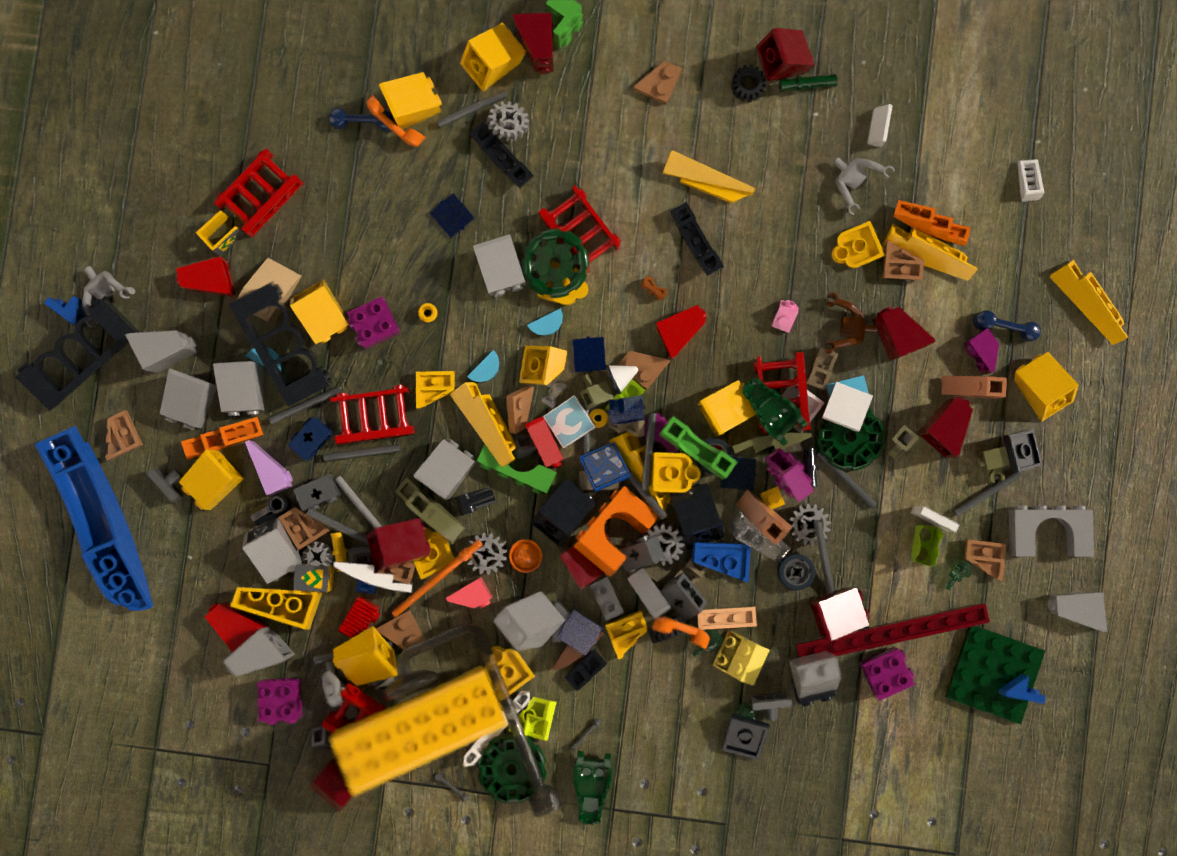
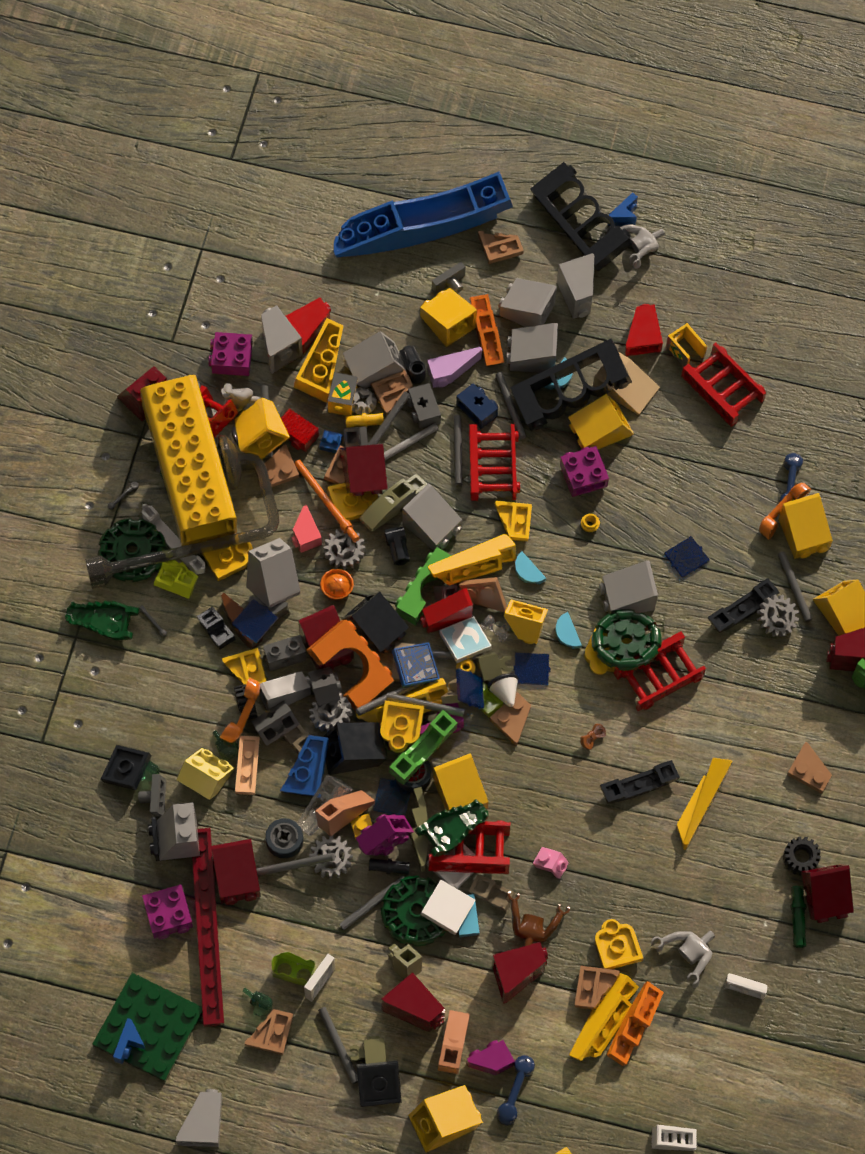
camera: 90 degrees right, 20 degrees down
white slope [334,562,412,593] -> none
red slope [655,305,707,360] -> none
light grey arch [1008,506,1094,557] -> none

